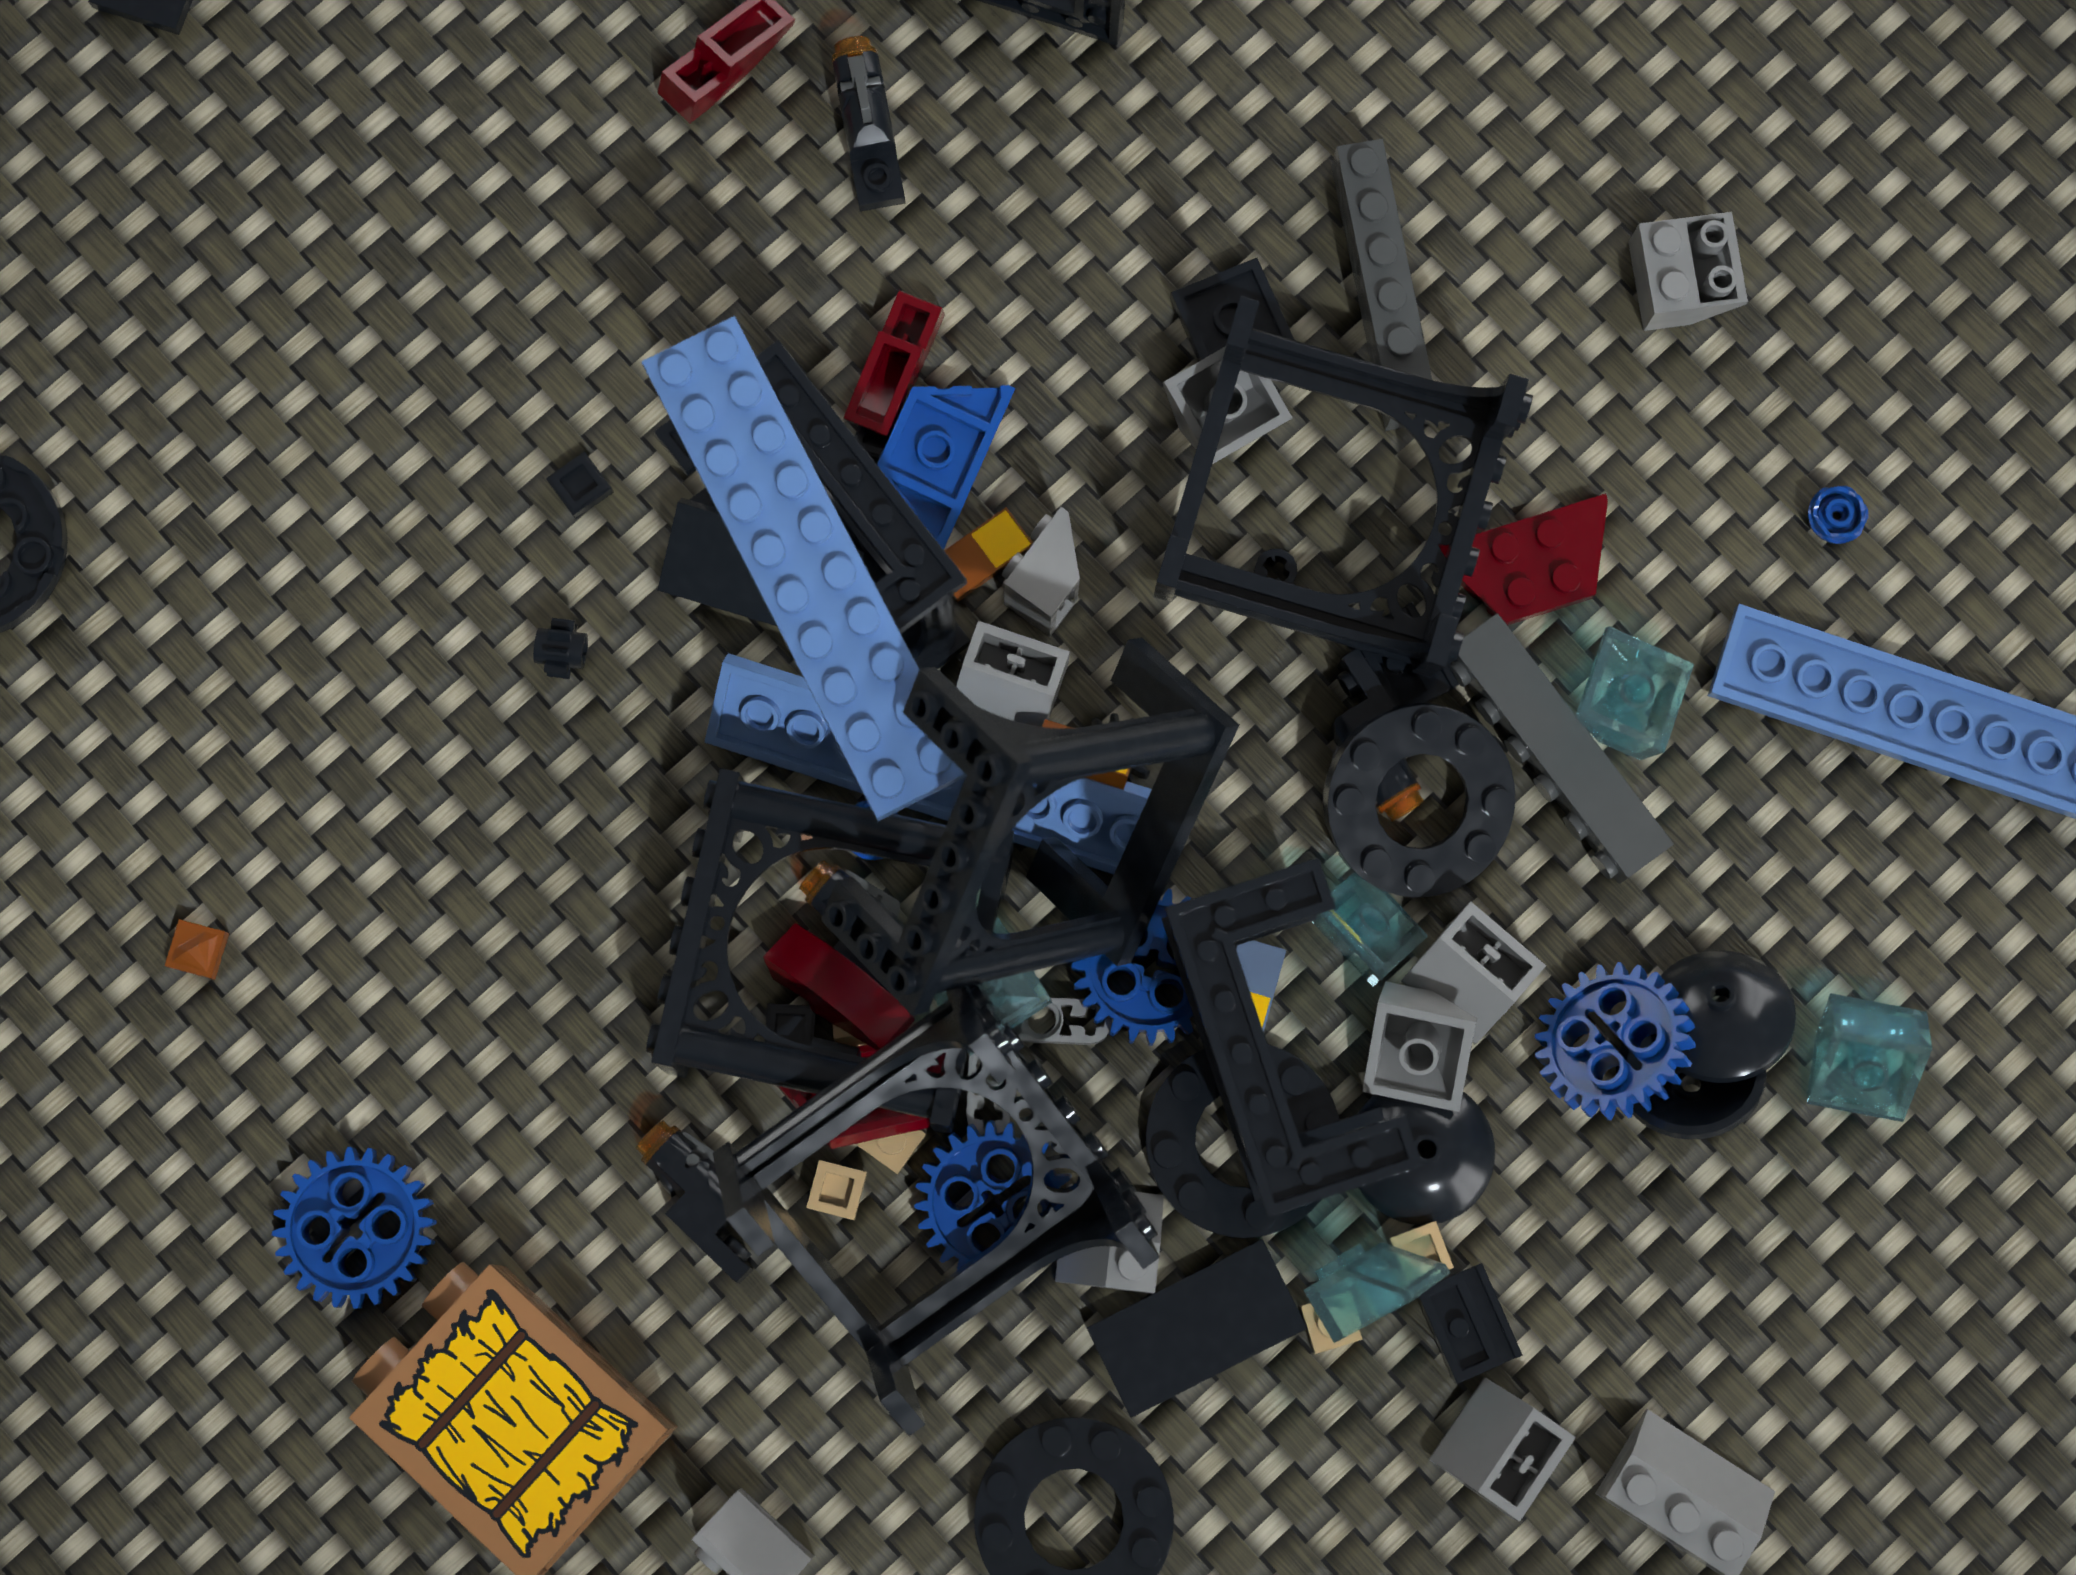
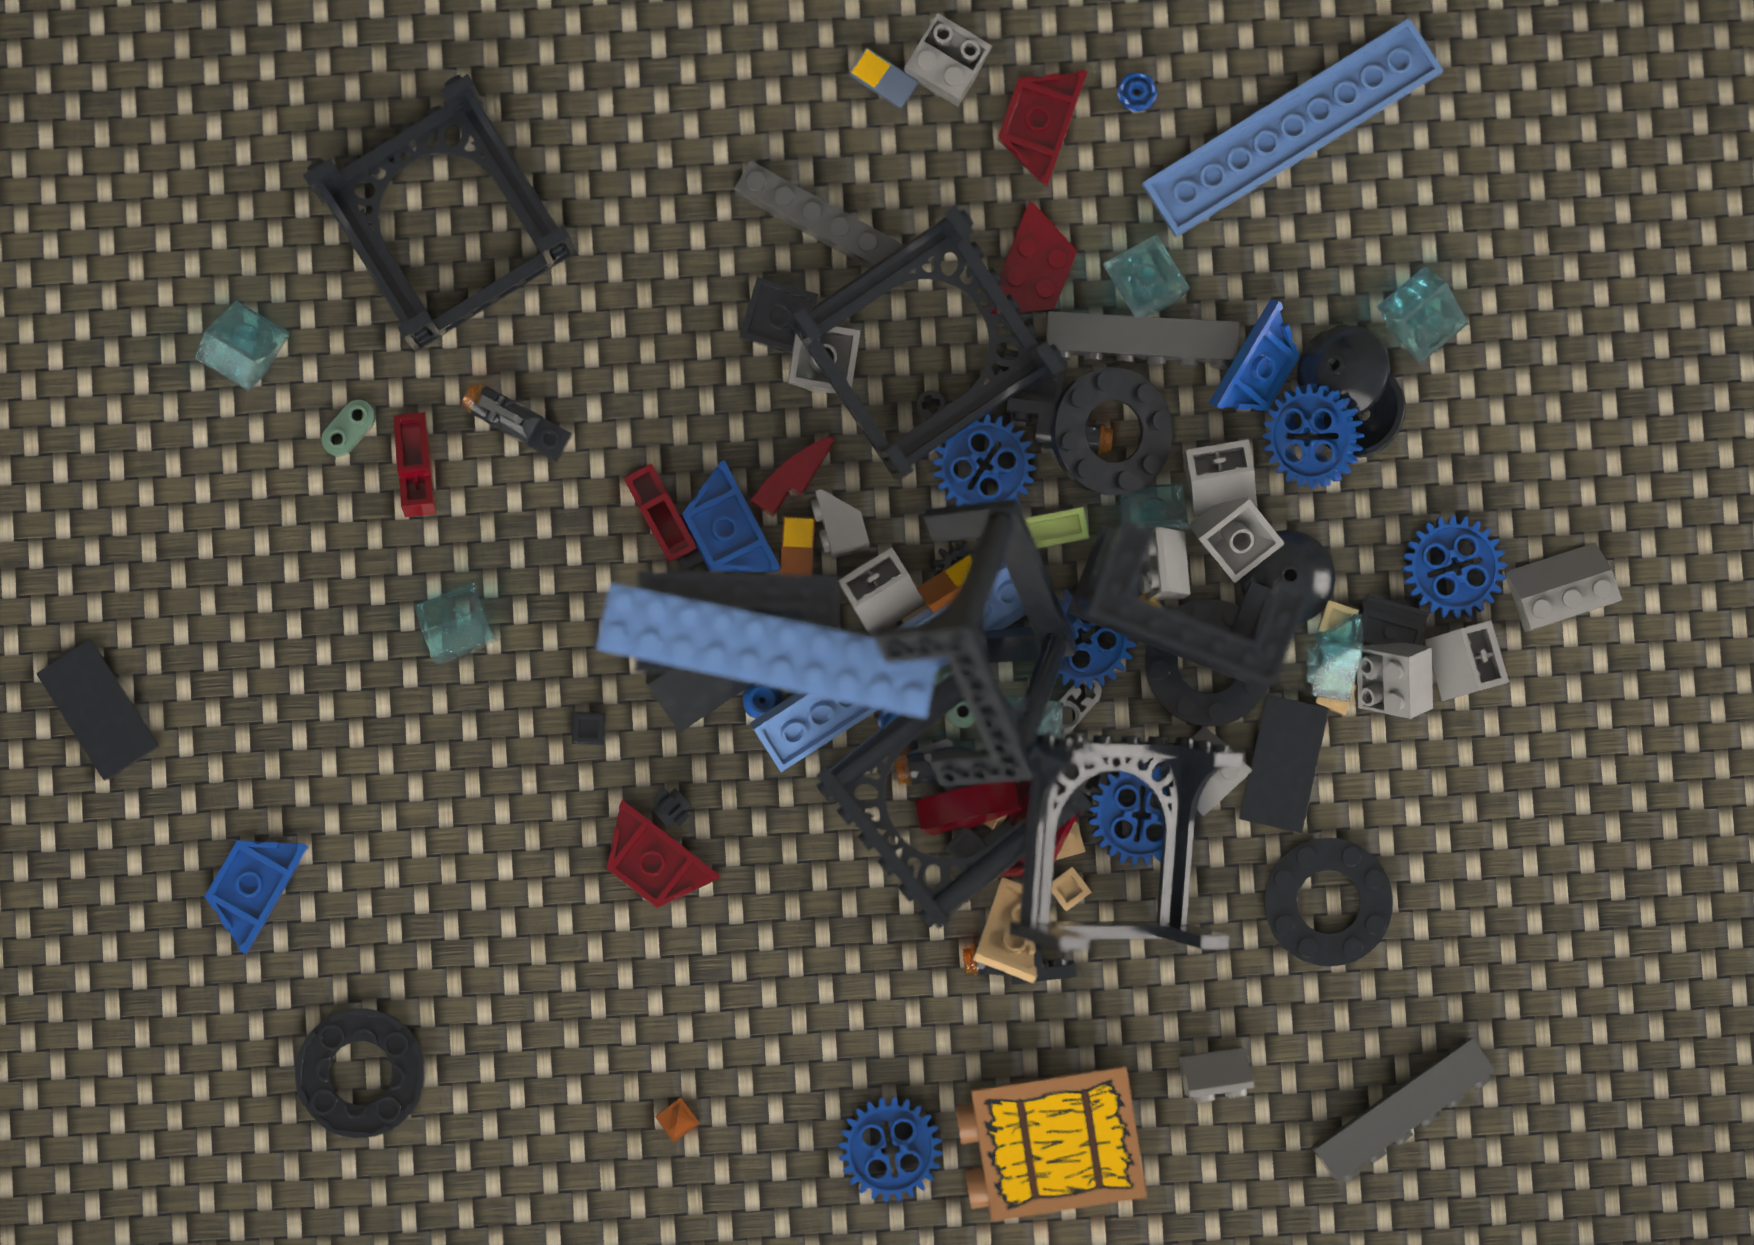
camera: 50 degrees left, 5 degrees up
none -> blue wing [204,840,309,954]
none -> clear light blue slope [415,582,497,665]
none -> dark red wing [607,800,720,908]
none -> blue plate [742,683,783,718]
none -> dark red slope [751,436,834,517]
none -> sand blue tile [849,47,919,110]
none -> blue gear [933,414,1036,506]
none -> tan wing [973,877,1037,983]
none -> dark red wing [998,70,1088,187]
none -> yellowish green tile [1025,507,1089,549]
none -> light grey slope [1139,528,1191,601]
none -> blue wing [1209,299,1300,411]
none -> light grey slope [1356,642,1433,719]
none -> blue gear [1402,515,1507,620]

